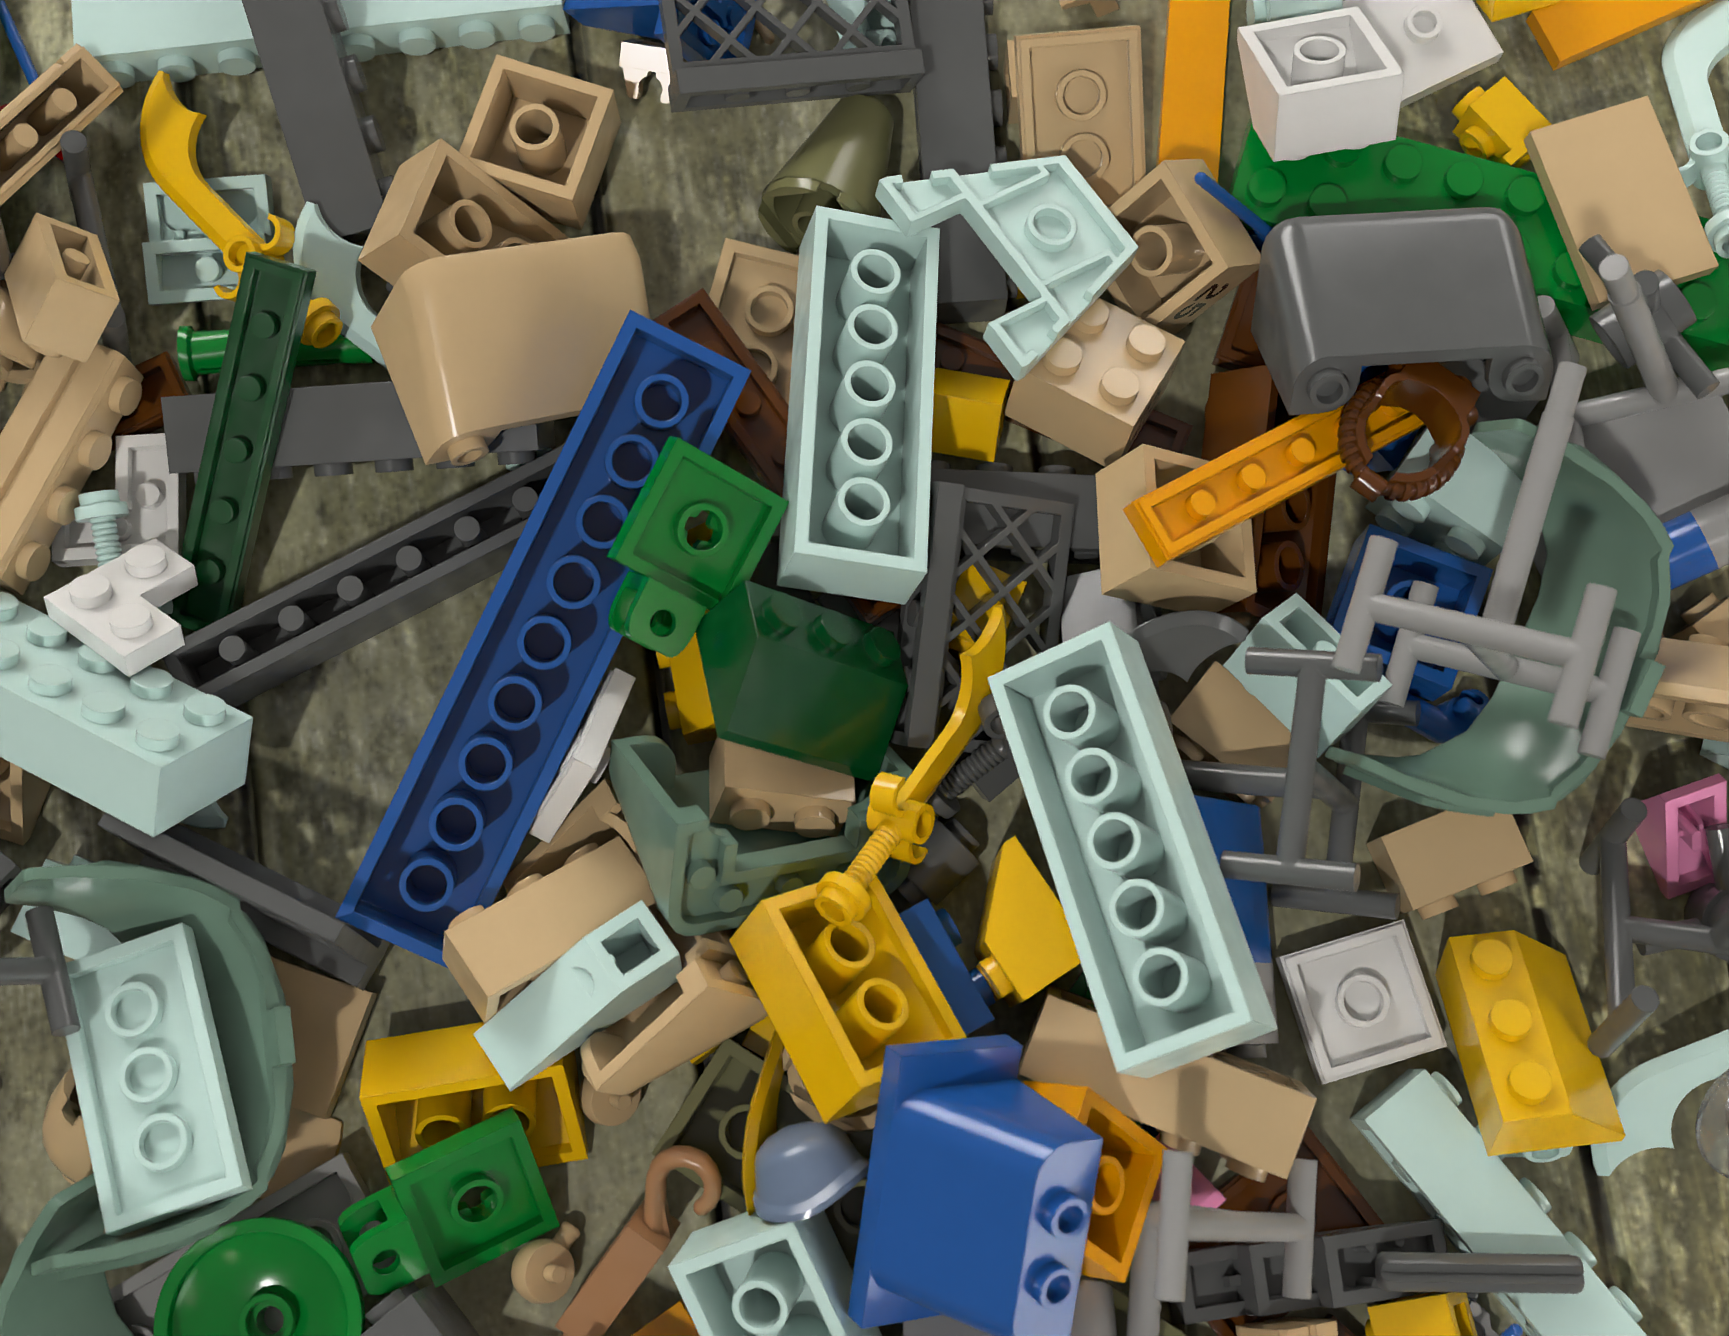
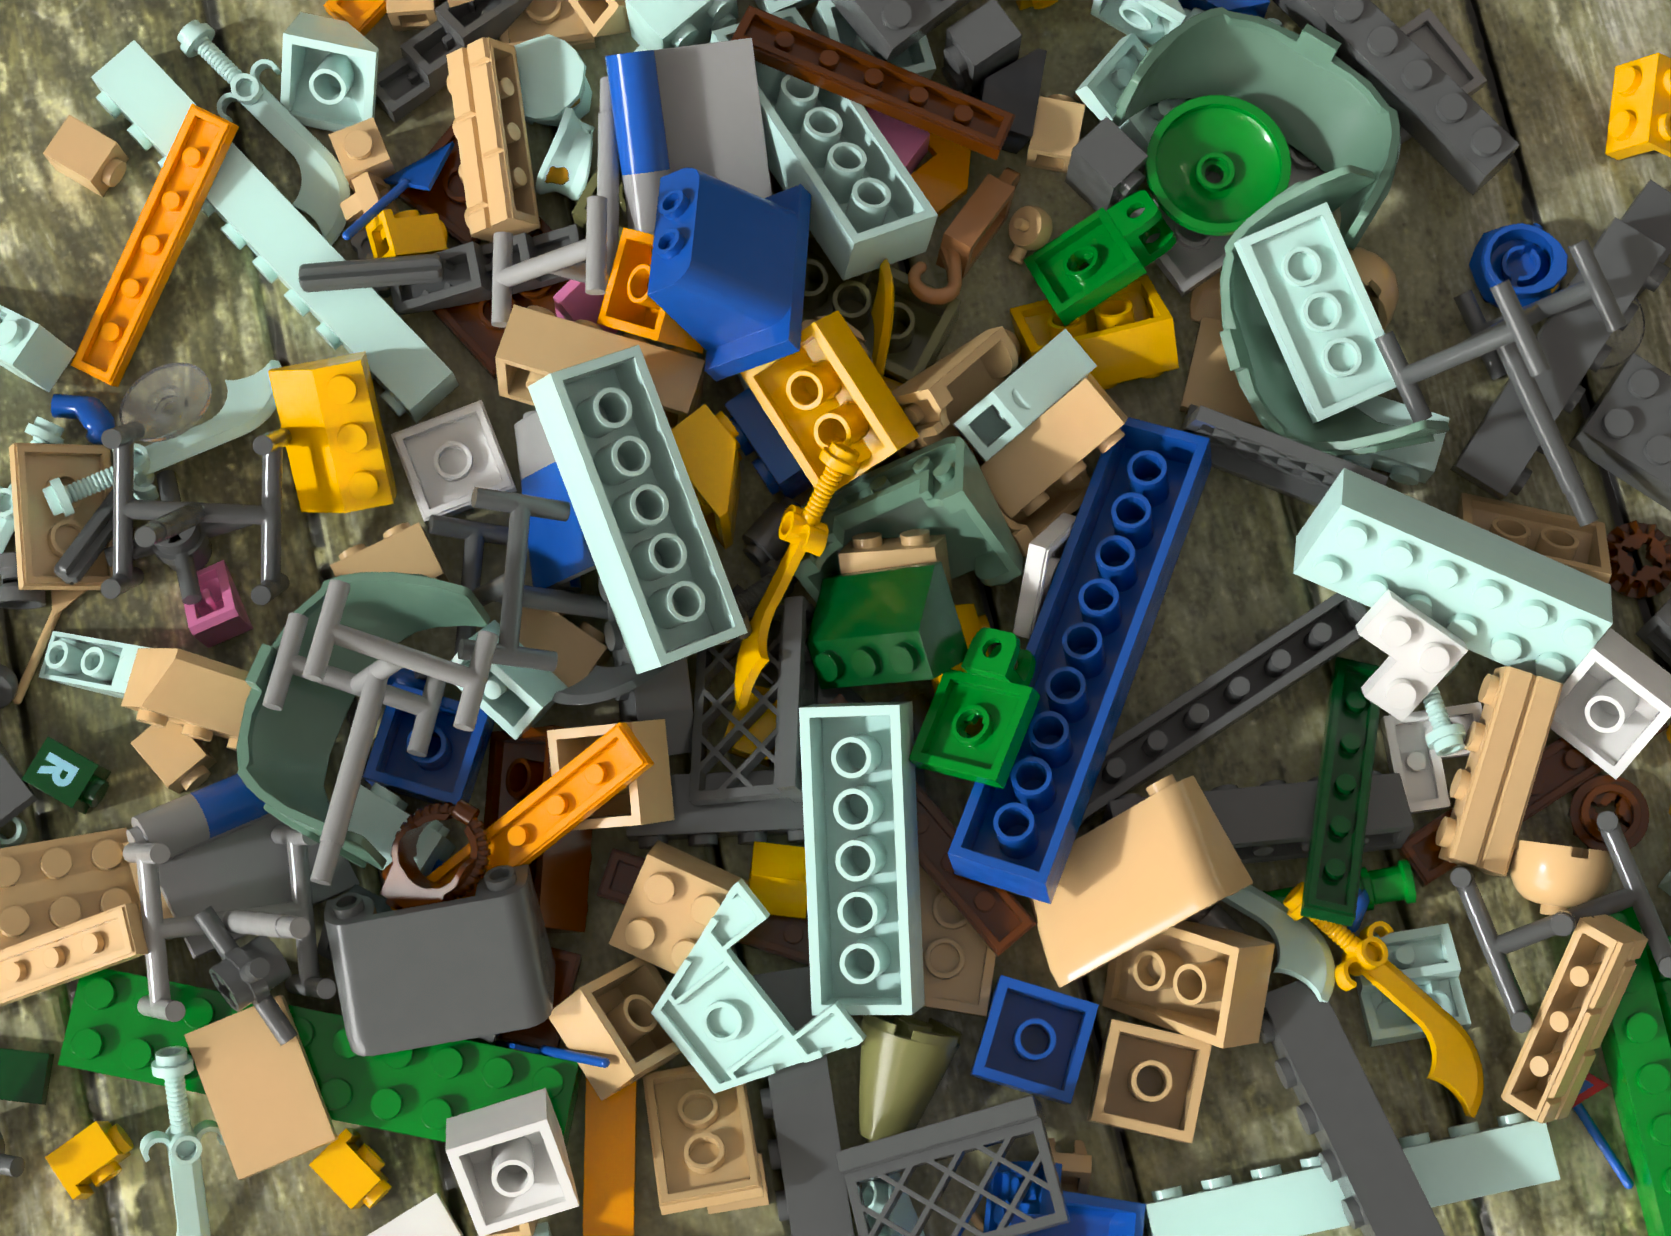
camera: 175 degrees right, 0 degrees up
tan brick [4,212,120,363] -> none
sand blue helmet [753,1121,870,1222] -> none
none -> blue brick [970,975,1099,1105]

